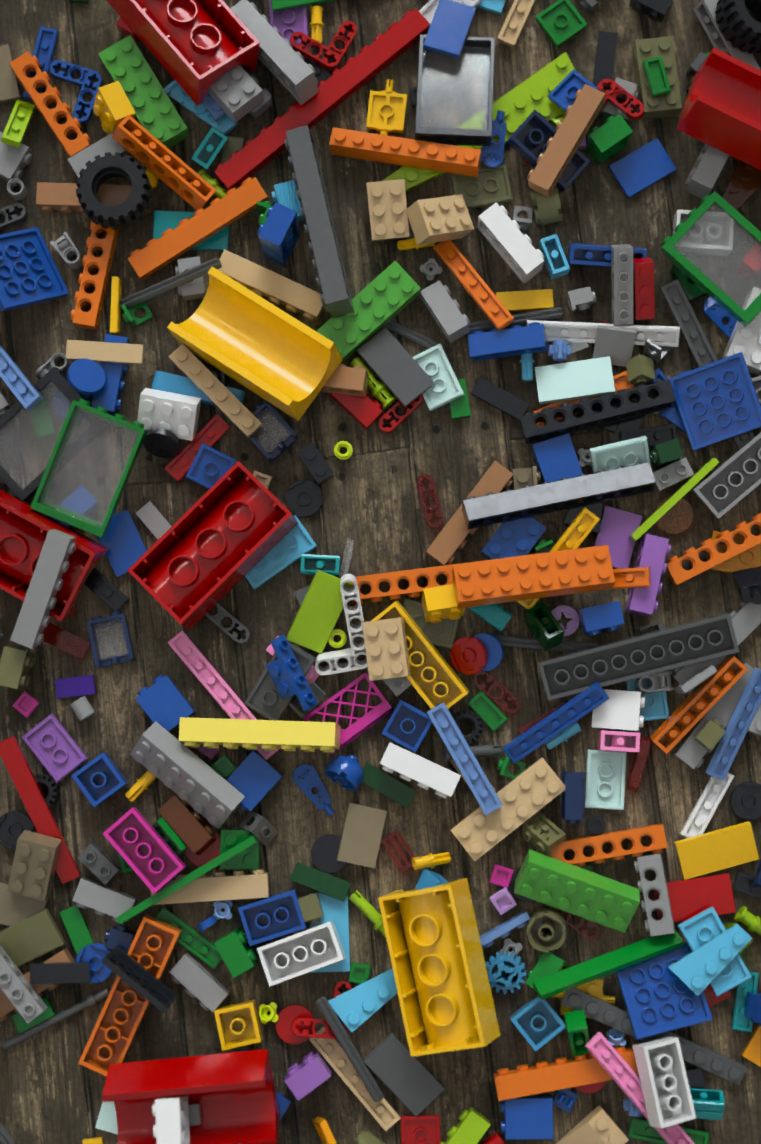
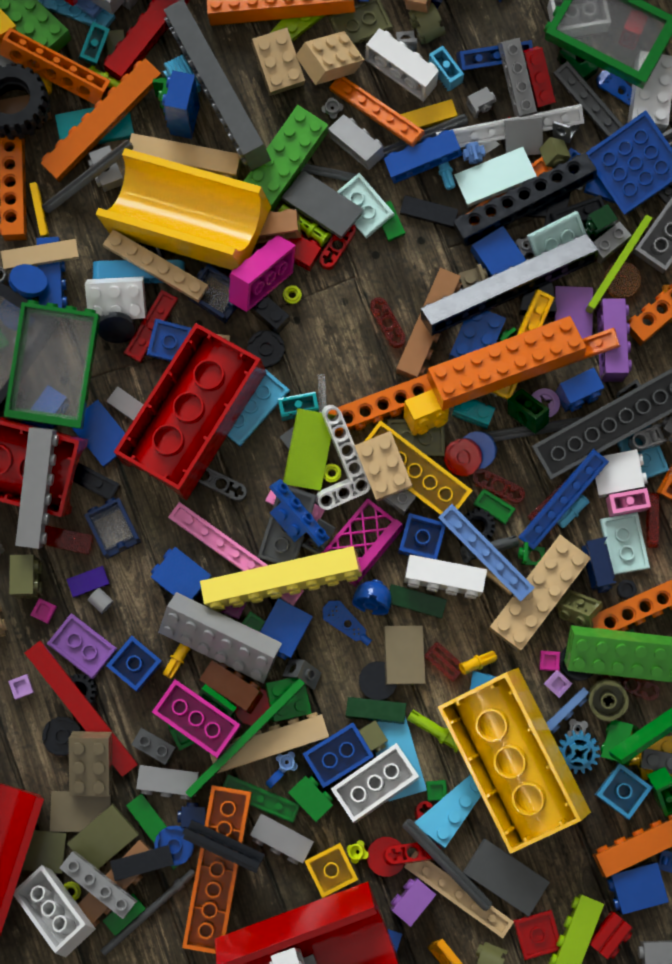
camera: 20 degrees left, 5 degrees down
green bracket [121,301,153,328] -> none
yellow axle [397,236,435,251] -> none
none -> dark pink brick [229,235,296,312]

